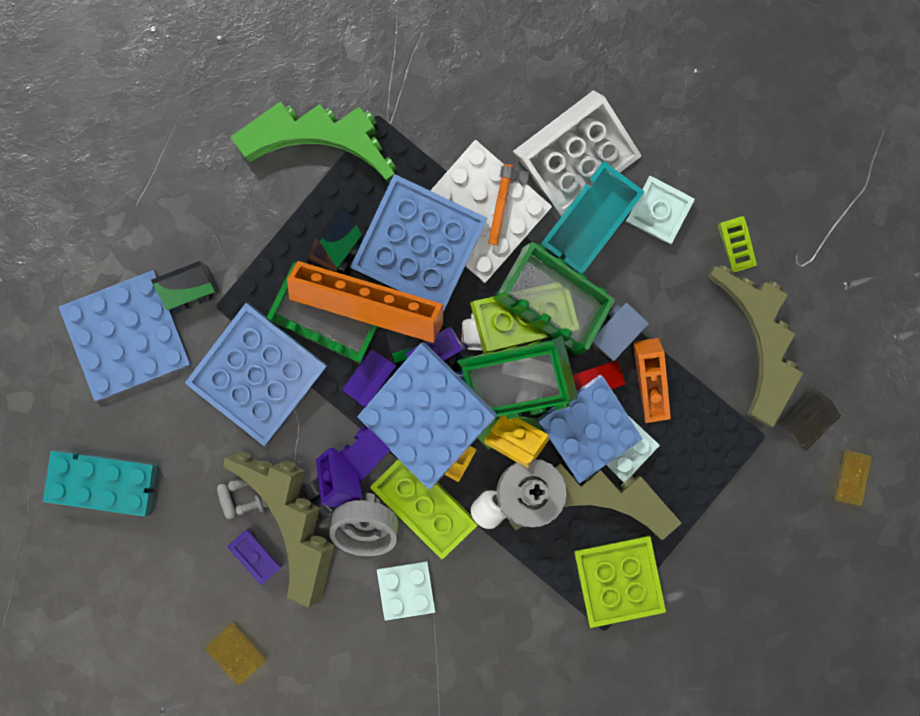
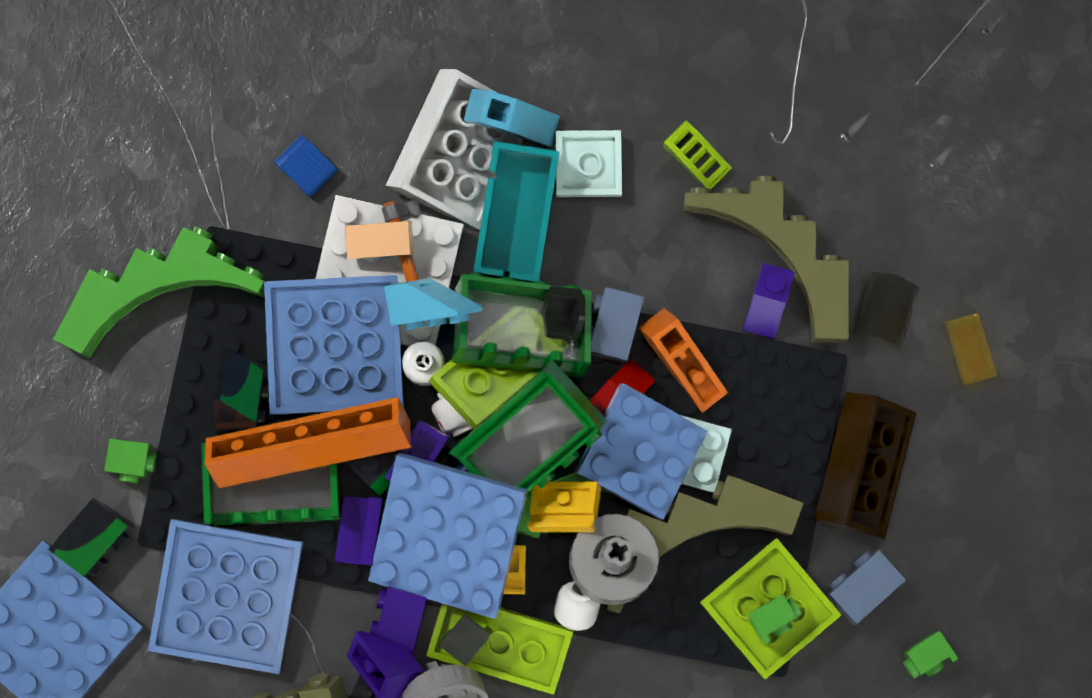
camera: 30 degrees left, 5 degrees down
none -> bright green brick [104,438,157,484]
none -> blue piece [274,134,338,198]
none -> light nougat tile [345,221,414,259]
none -> medium azure slope [384,278,482,330]
none -> white head [402,341,445,386]
none -> pearl dark grey panel [439,615,492,666]
none -> medium azure slope [464,89,560,147]
none -> pearl dark grey panel [542,286,586,341]
none -> dark purple slope [742,263,795,340]
none -> bright green brick [746,594,802,644]
none -> dark brown slope [815,392,916,540]
none -> sand blue brick [826,550,906,625]
none -> bright green brick [902,631,958,679]

